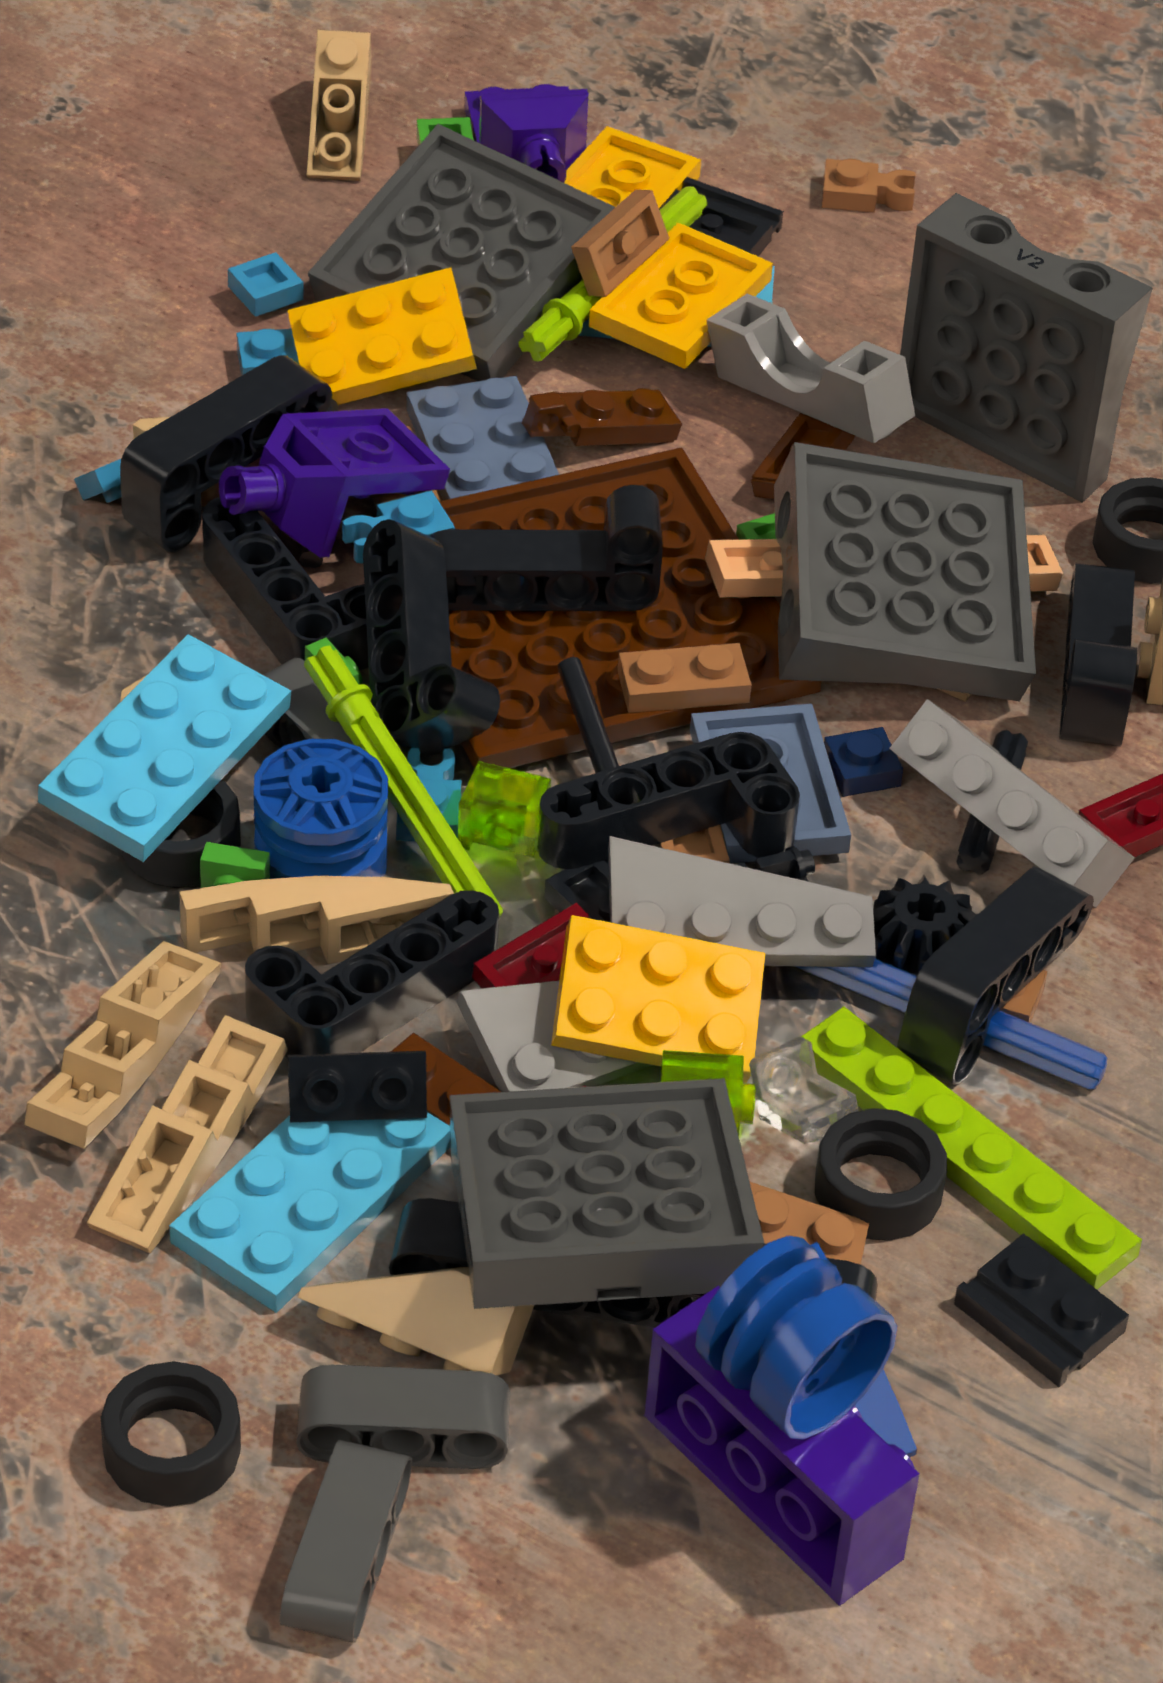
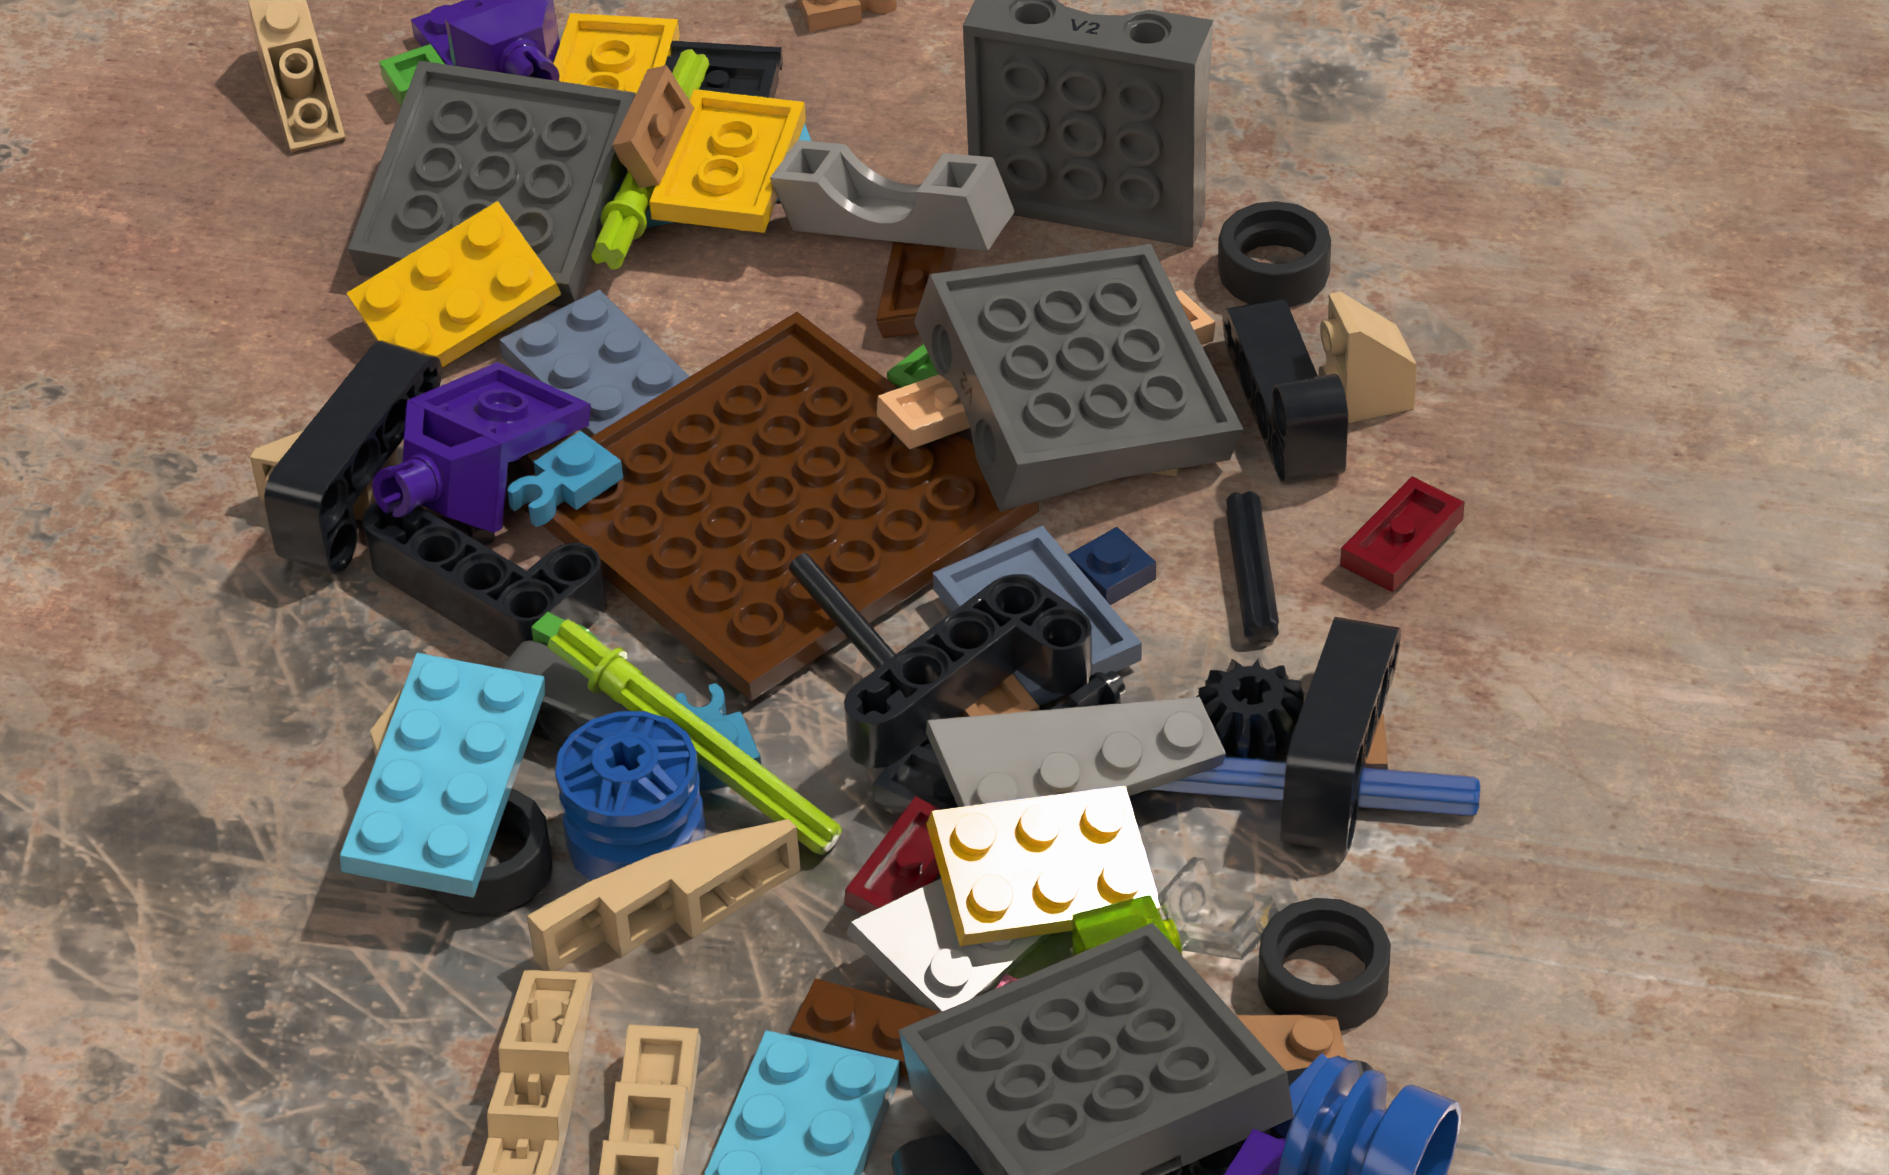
camera: 15 degrees left, 0 degrees up
dark azure plate [74,459,121,503] -> none
bright green plate [200,842,270,888] -> none
dark azure plate [228,252,304,317] -> none
dark azure plate [237,329,299,376] -> none
black beam [245,890,499,1059] -> none
black hinge [288,1051,427,1122] -> none
black beam [363,519,500,756] -> none
black beam [430,485,663,611] -> none
clear neon green brick [458,761,551,857] -> none
reddish brown hinge [522,388,682,446] -> none
medium nougat plate [618,643,751,713] -> none
lime plate [796,1006,1142,1289] -> none
light grey arch [889,699,1135,908] -> none
black plate [954,1233,1129,1387] -> none

